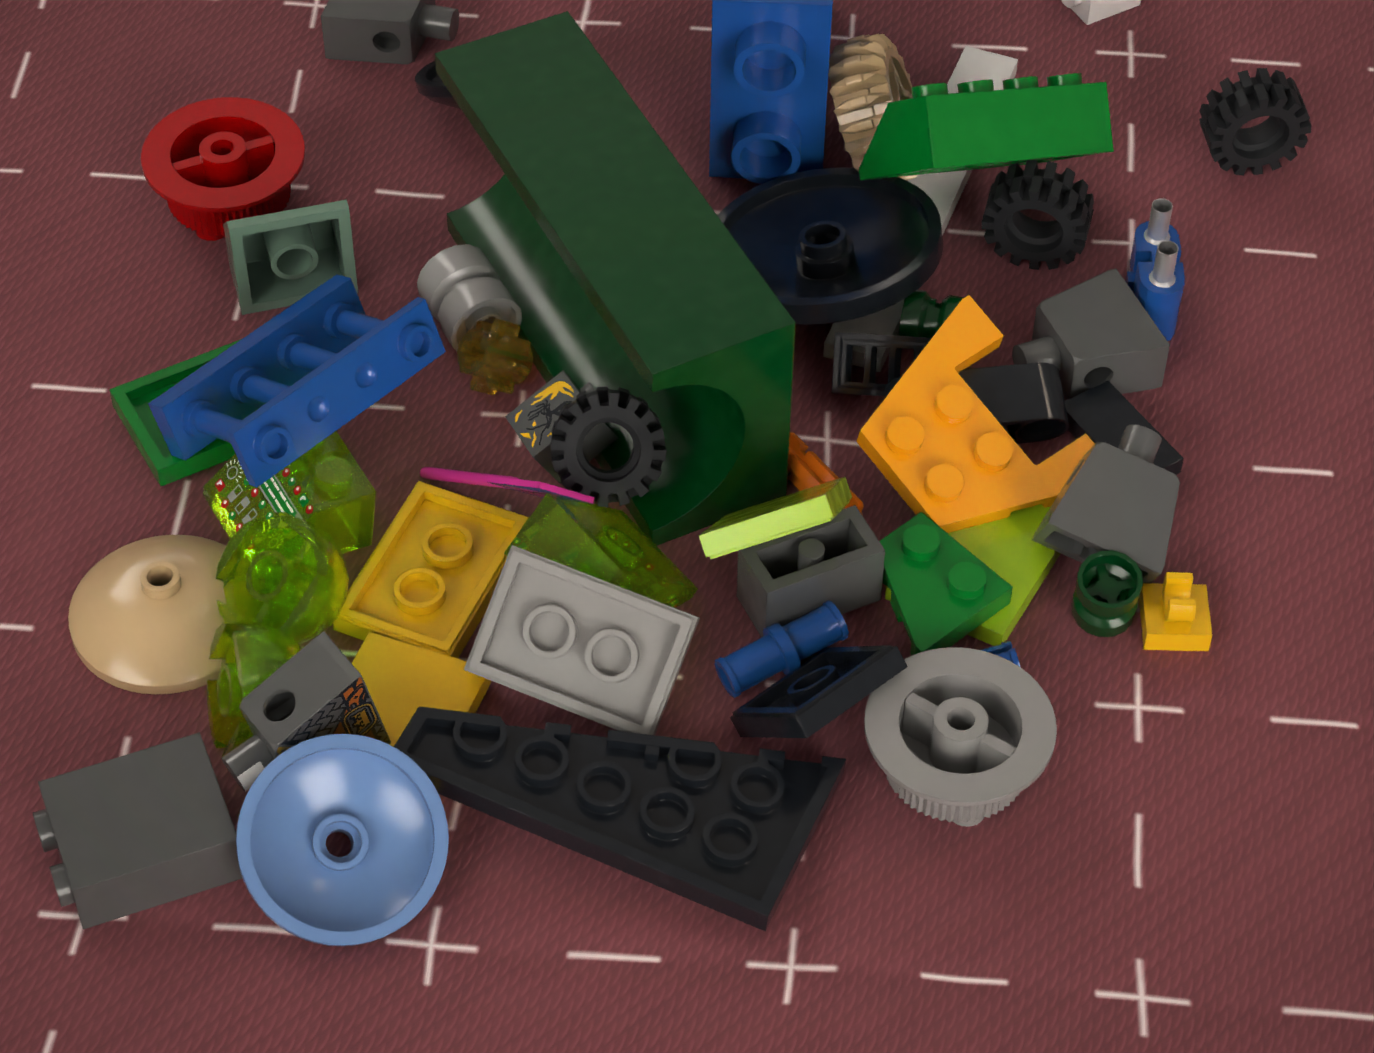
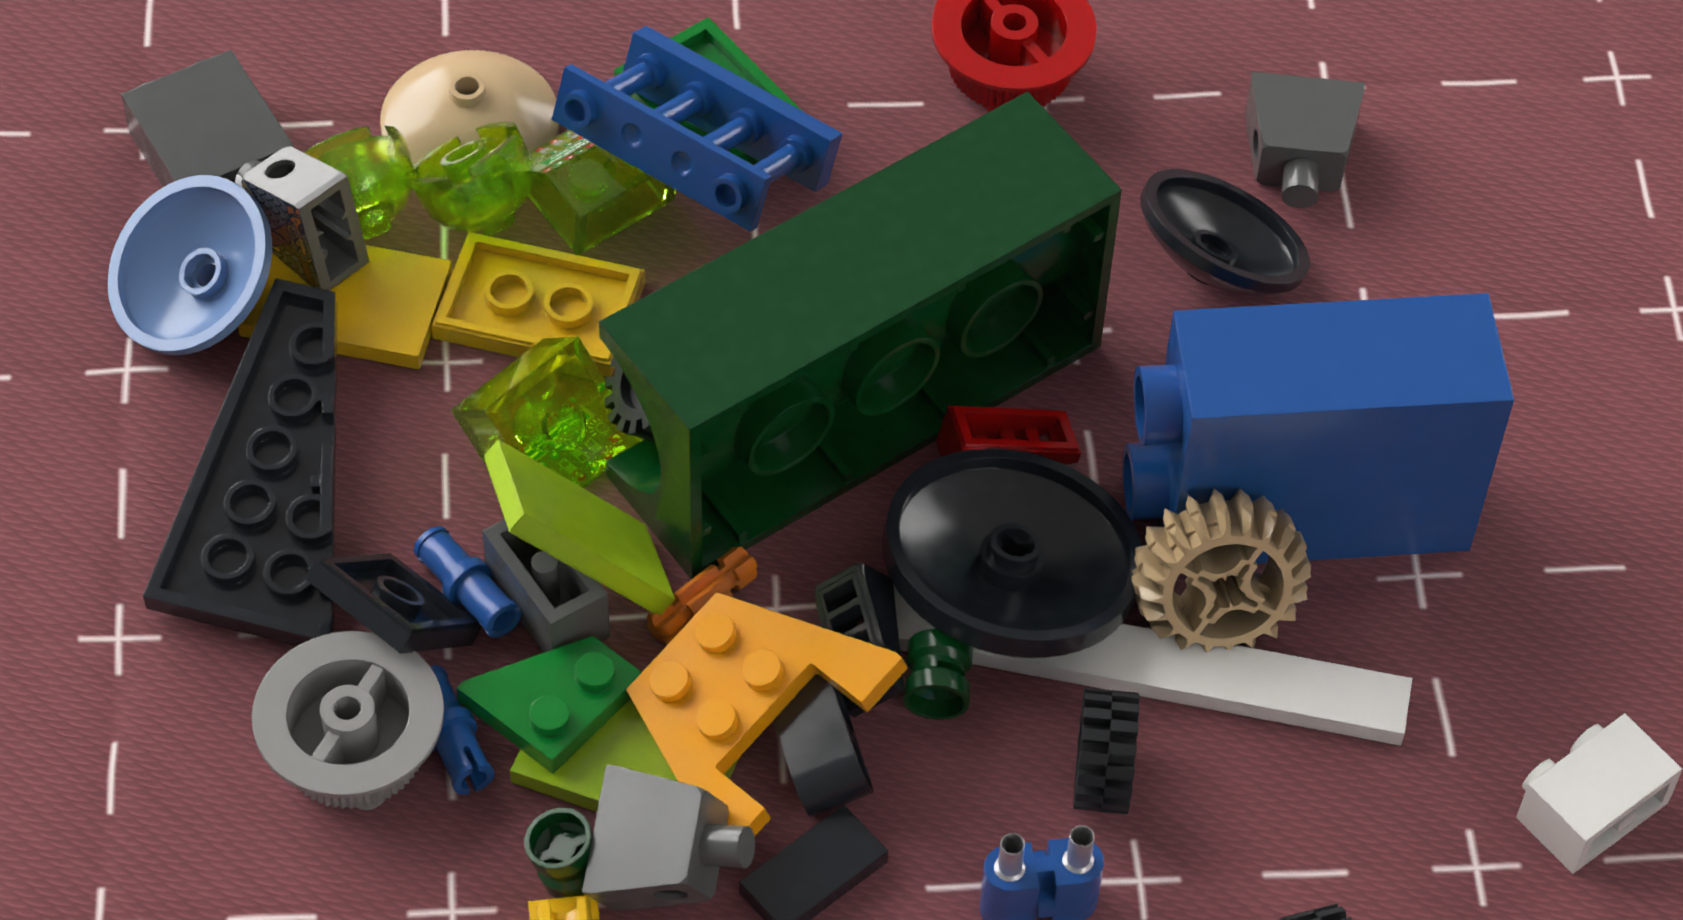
camera: 80 degrees right, 5 degrees up
sand green slope [223,199,358,315] -> none
dark pink piece [420,467,594,504] -> none
light grey tile [464,545,700,735] -> none
green slope [859,73,1114,180] -> none
dark grey torso [1012,268,1170,399] -> none

